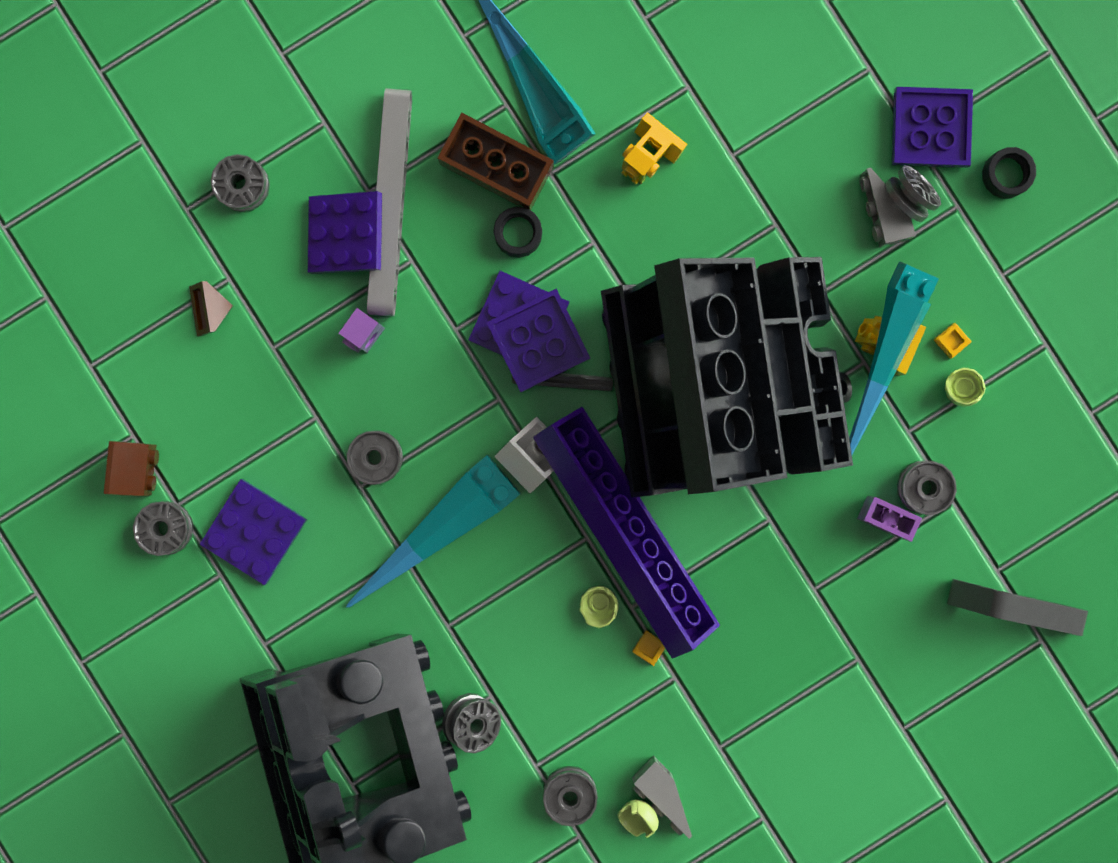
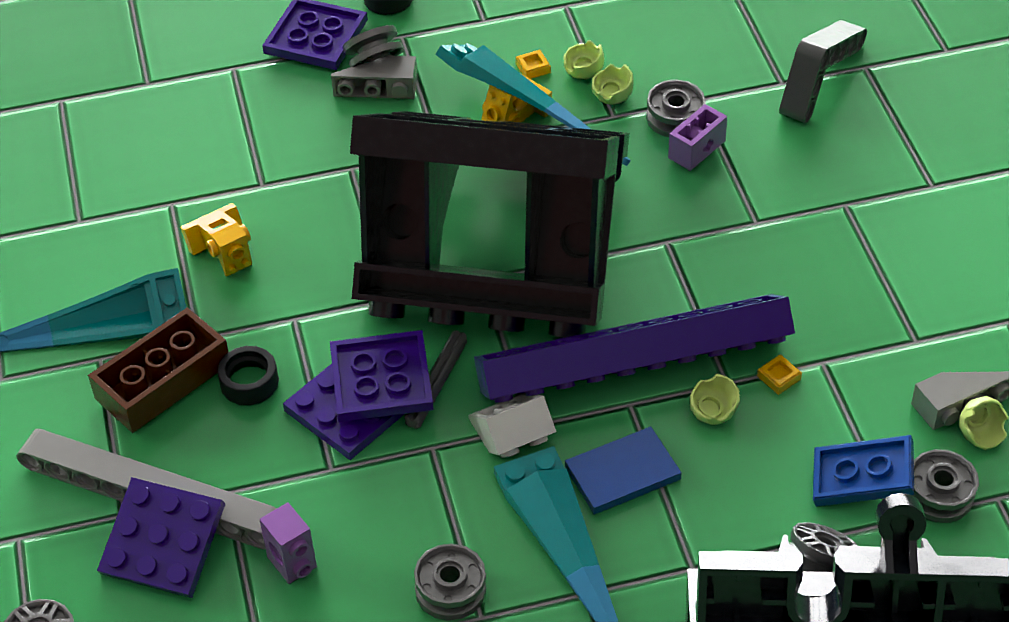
camera: 65 degrees left, 40 degrees down
none -> blue tile [565,426,682,515]
none -> yellowish green hair [592,64,633,105]
none -> blue tile [813,435,914,507]

